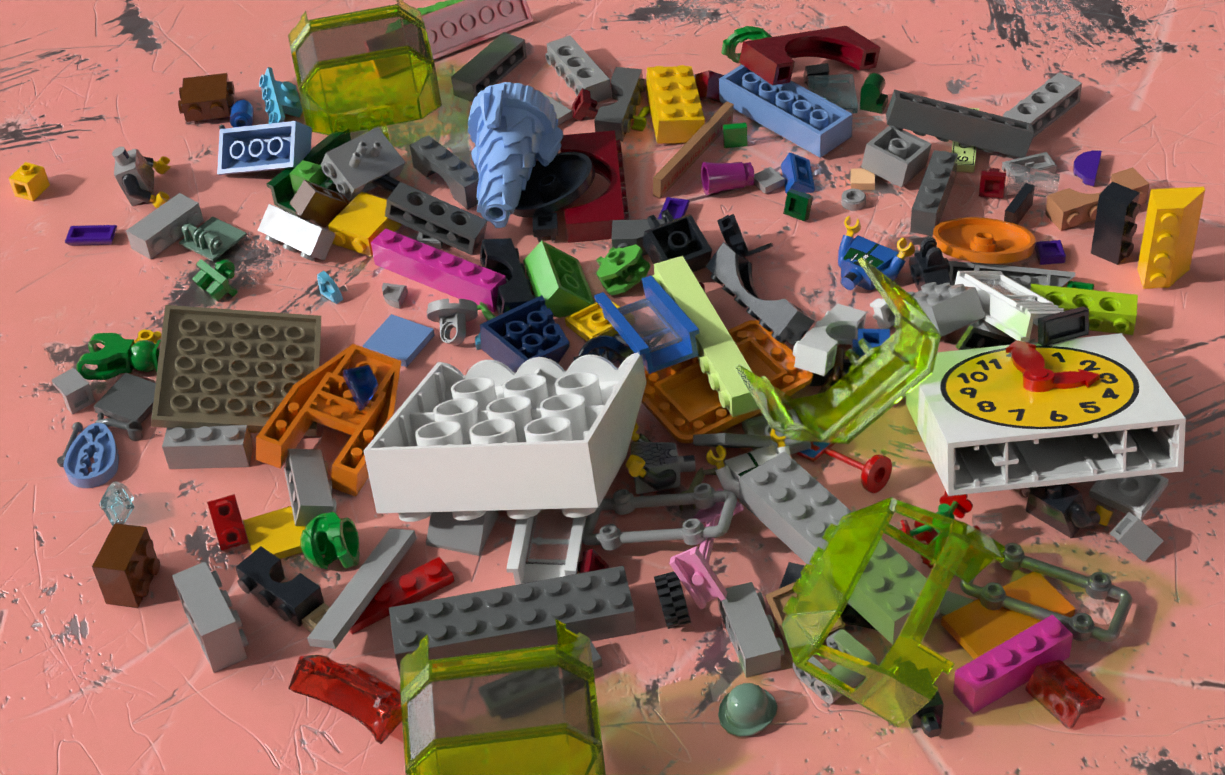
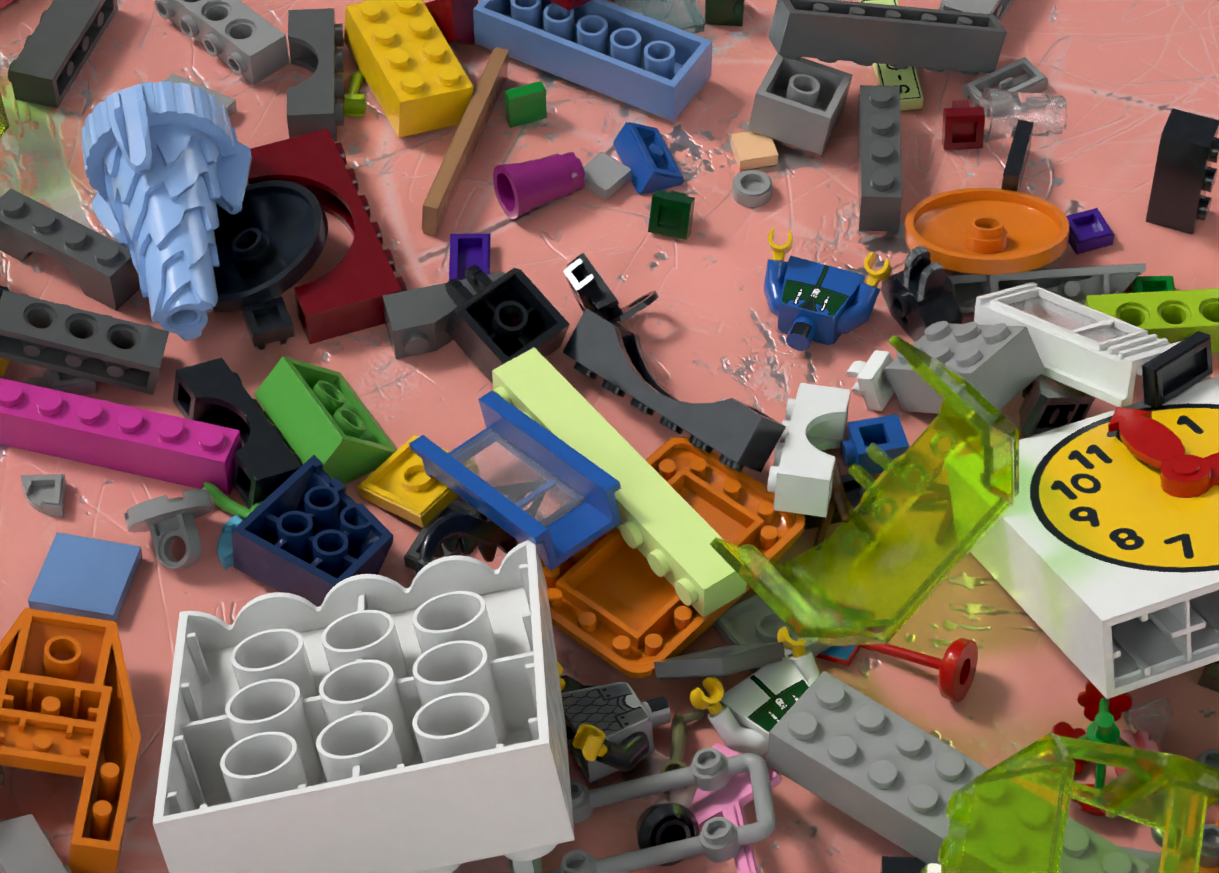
camera: 20 degrees left, 5 degrees up
clear blue tile [343,365,378,411] -> none
dark red tile [572,88,598,121] -> none
bright green hinge [596,244,651,296] -> none
nougat arch [1045,167,1149,231] -> none
dark purple tile [1073,150,1102,186] -> none
none -> black cone [636,803,699,866]

